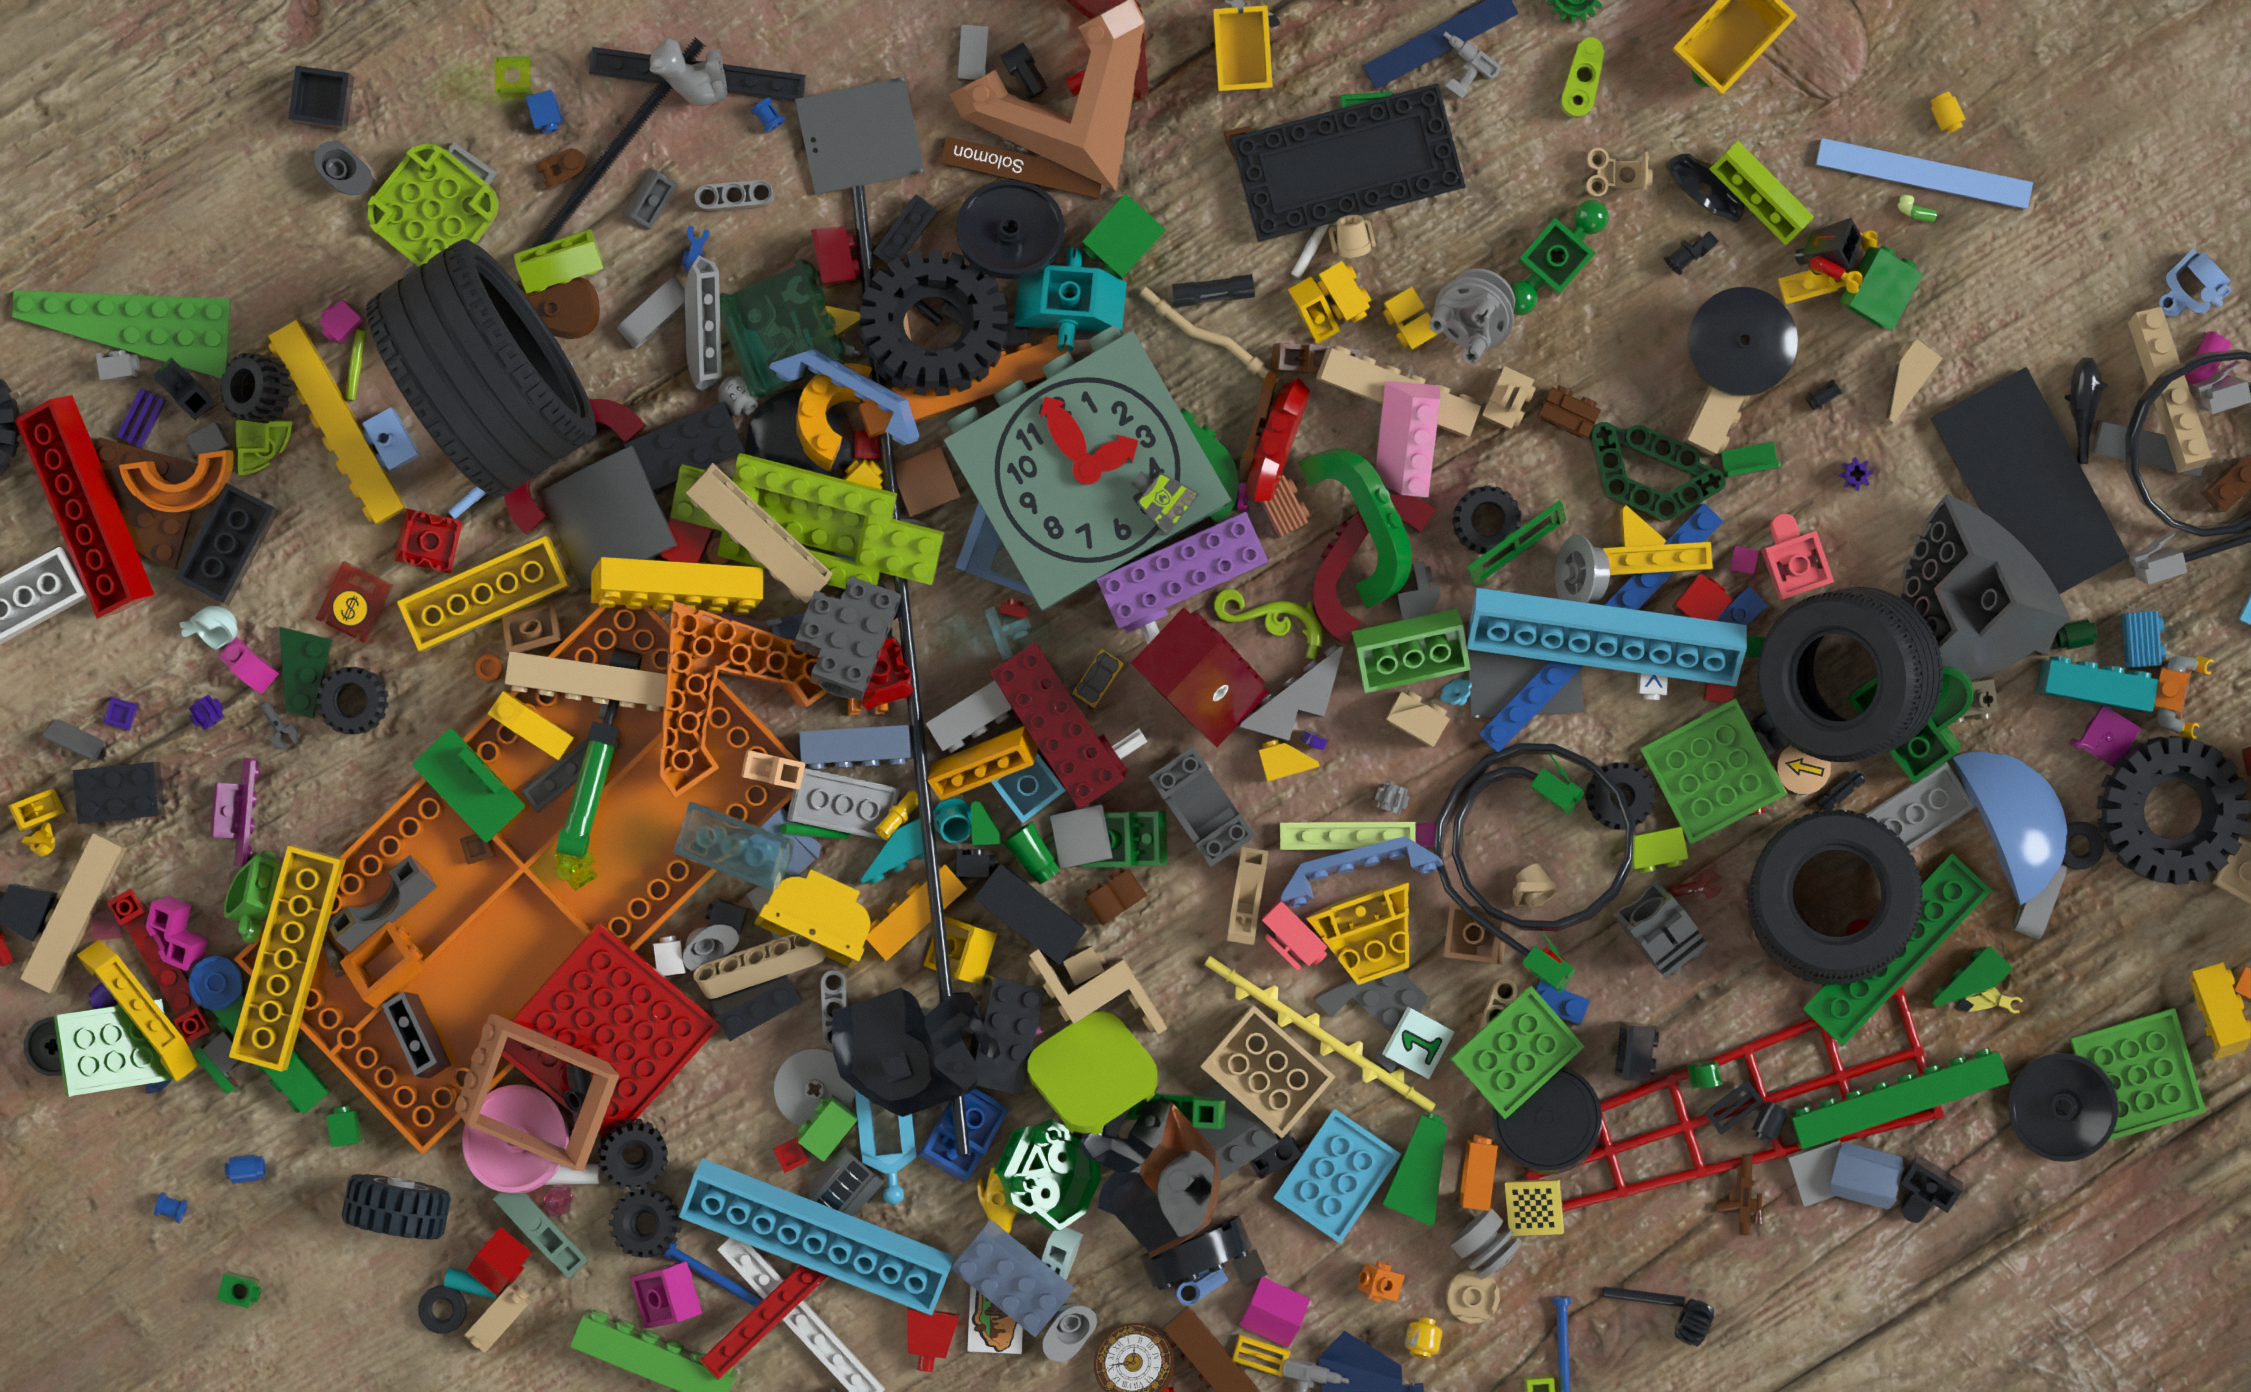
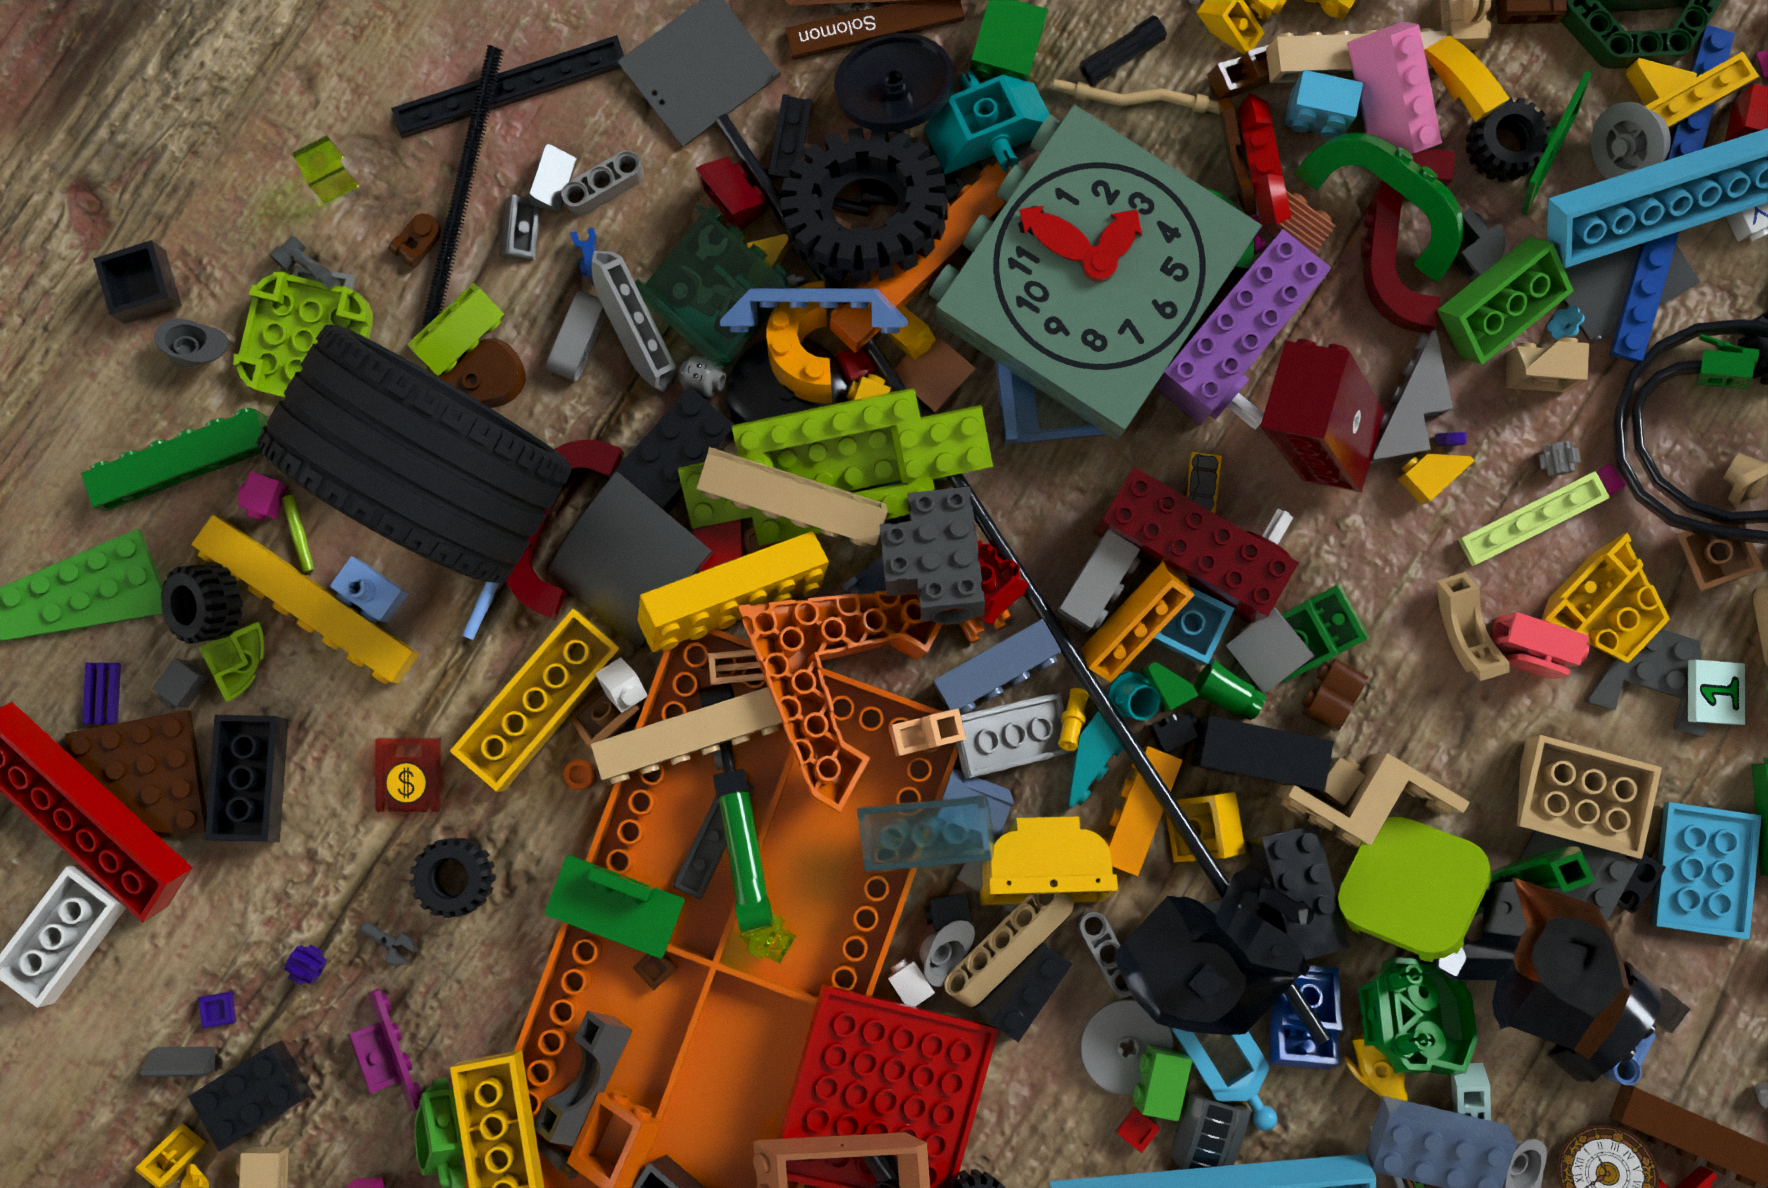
camera: 30 degrees left, 5 degrees down
light grey brick [96,350,140,382] -> none
orange brick [119,450,234,512] -> none
black brick [152,357,215,421] -> none
light aqua hat [179,606,238,650] -> none
dark pink brick [218,637,279,694] -> none
dark green wing [279,627,333,718] -> none
red slope [394,508,462,573] -> none
yellow slope [488,691,574,760] -> none
blue brick [526,90,564,134] -> none
light grey animal [650,38,727,106] -> none
blue bush [751,98,786,134] -> none
green bar [780,823,850,840] -> none
clear light blue bracket [984,607,1032,662] -> none
red plate [999,598,1028,619] -> none
torso [1131,471,1199,535] -> none
dark grey piece [1149,746,1256,867] -> none
light yellow plant [1204,956,1436,1112] -> none
lime plant [1213,589,1323,660] -> none
yellow tile [1231,1334,1291,1377] -> none
dark pink slope [1239,1276,1310,1348] -> none
medium blue slope [1281,836,1443,908] -> none
none -> green brick [81,408,268,511]
none -> dark grey brick [269,235,339,290]
none -> slope [529,144,577,212]
none -> white brick [595,657,648,713]
none -> light nougat tile [708,649,765,685]
none -> yellow brick [887,306,936,361]
none -> medium azure brick [1283,70,1363,139]
none -> yellow slope [1424,35,1510,122]

